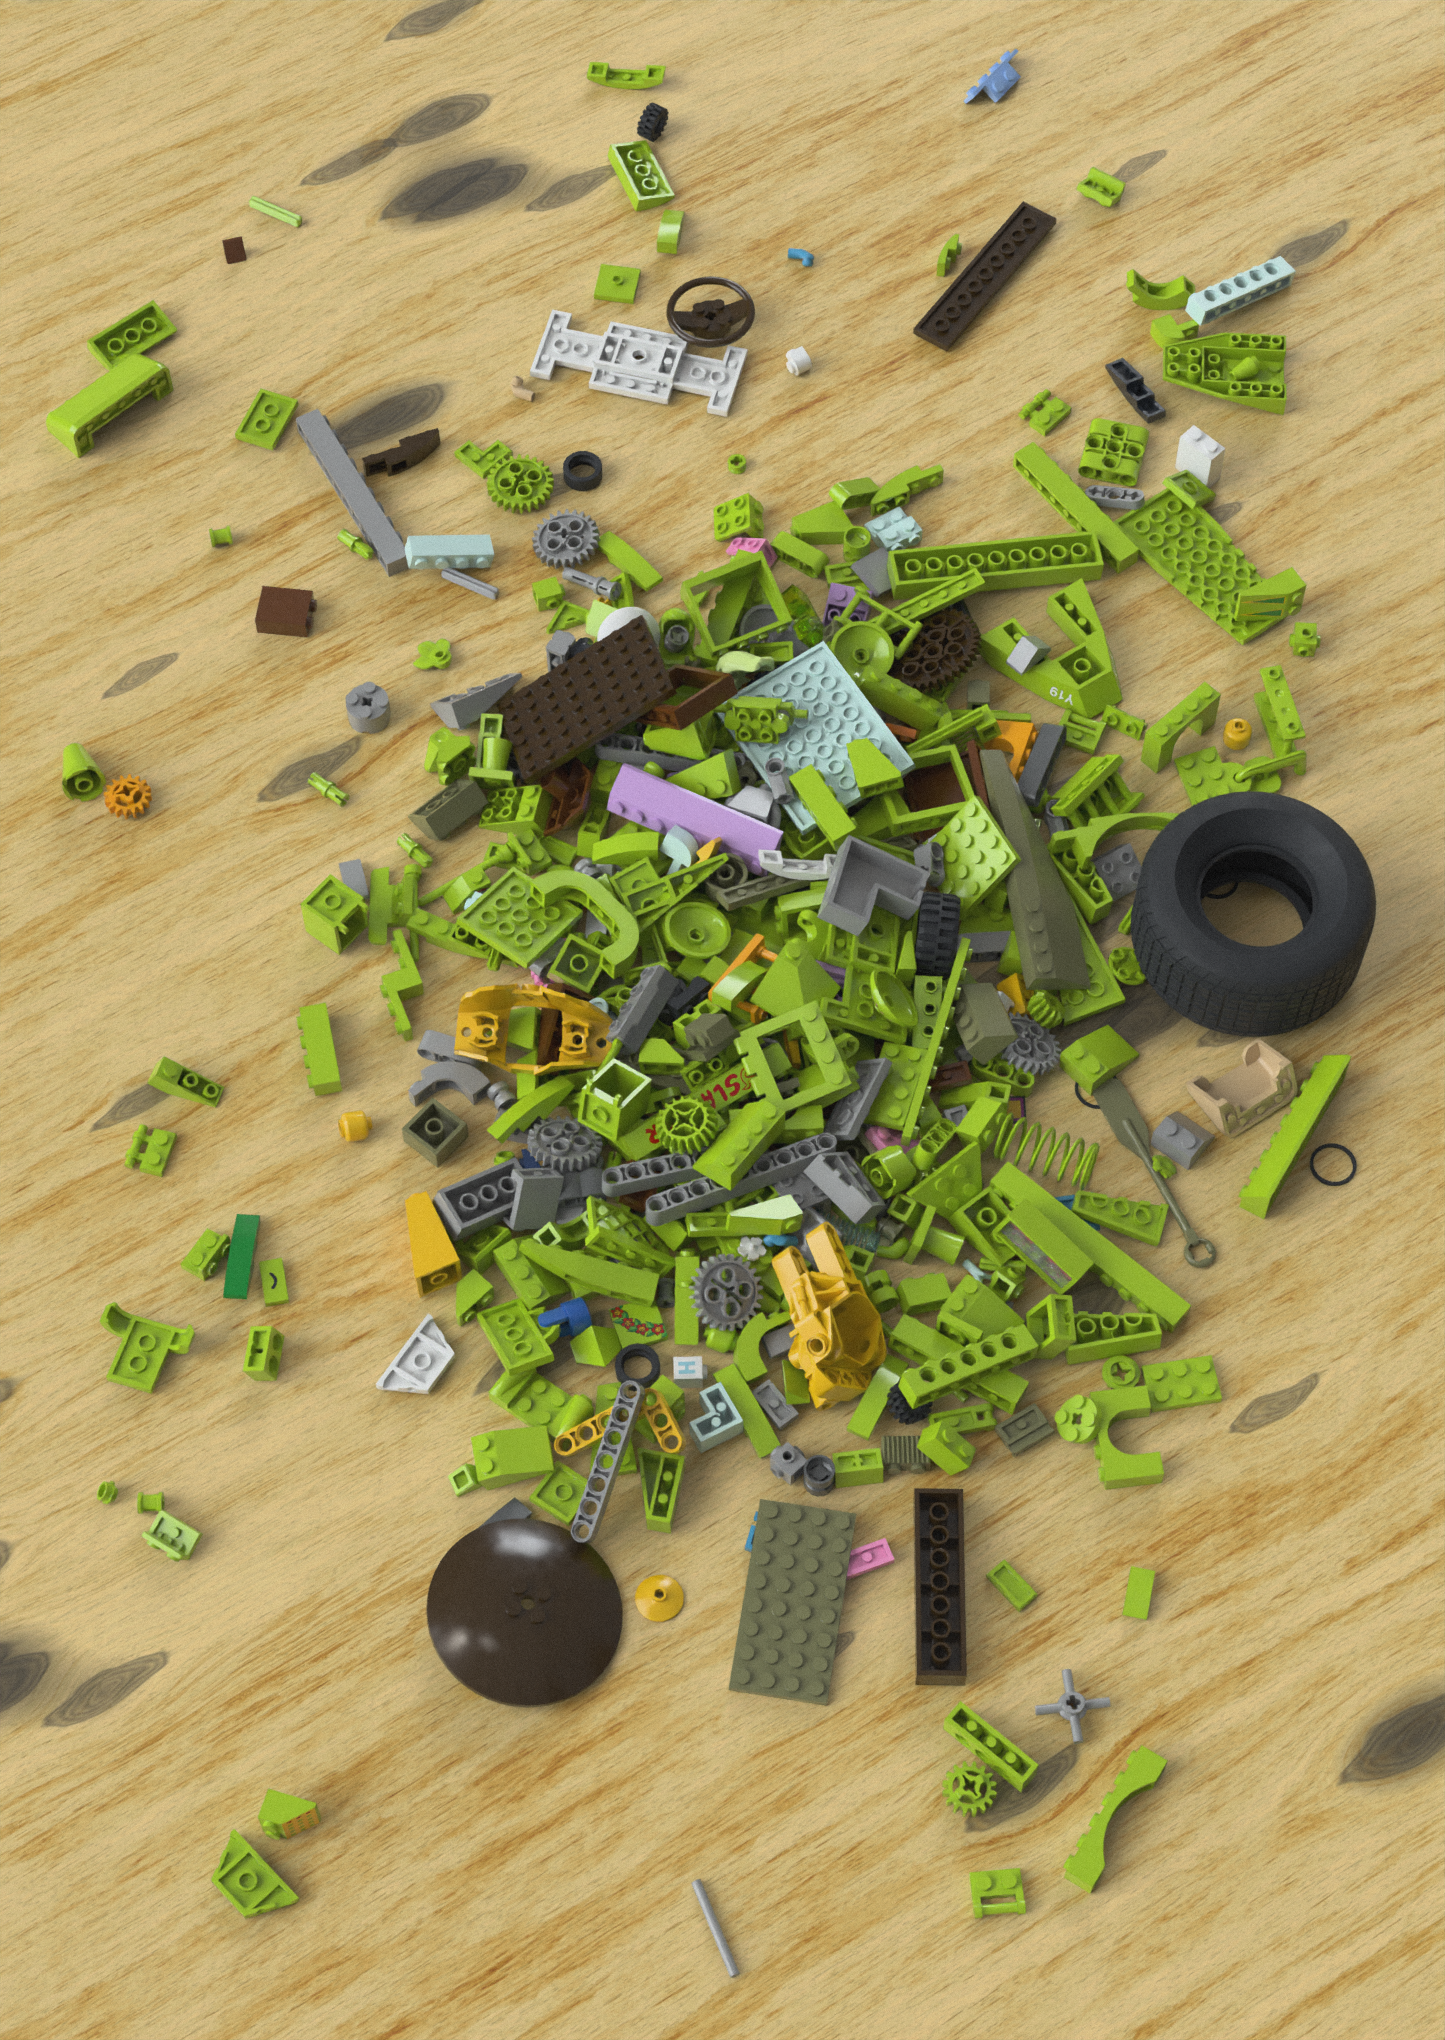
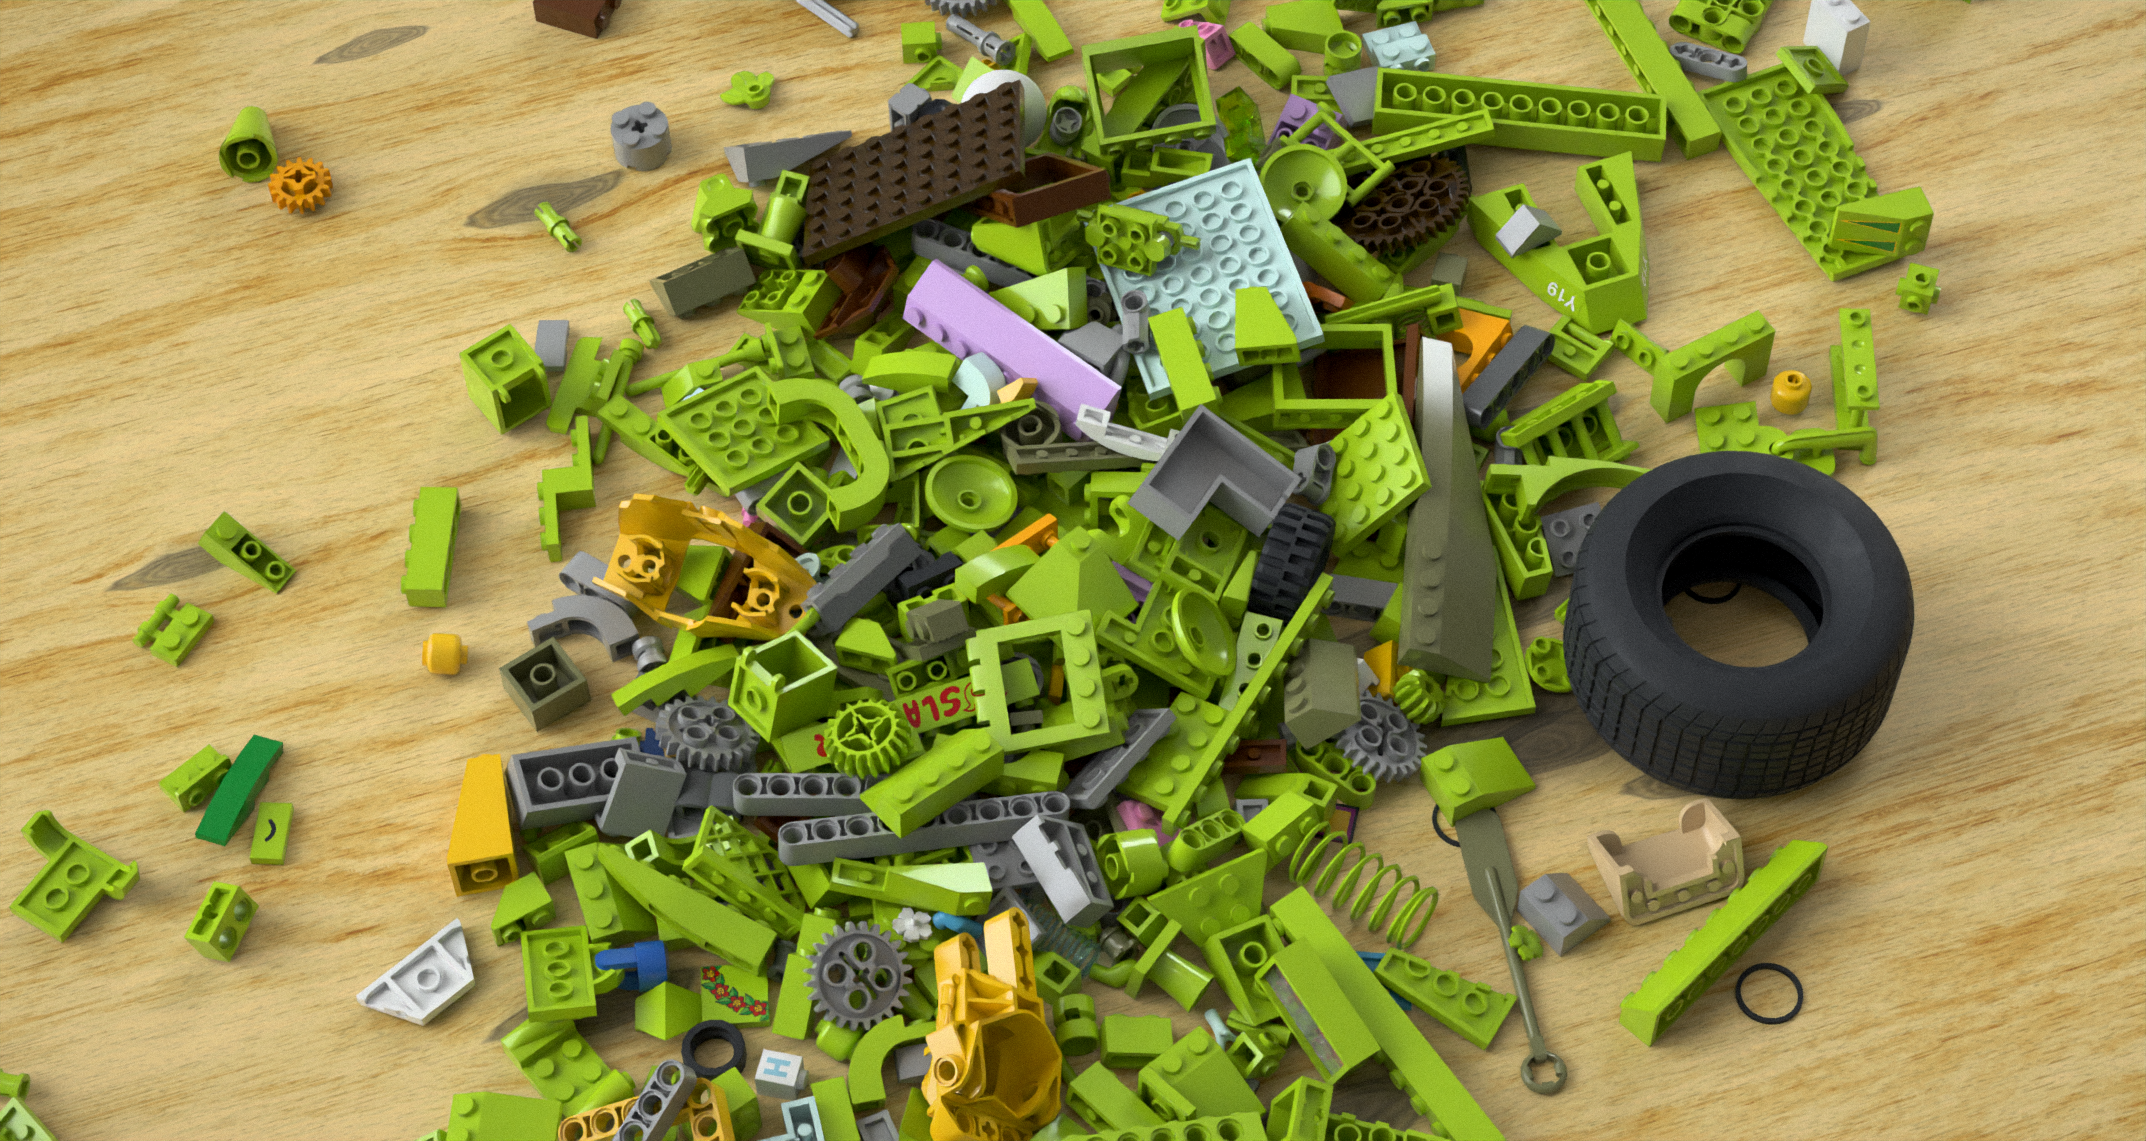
camera: 15 degrees right, 5 degrees down
yellowish green piece [716,651,775,691] -> none

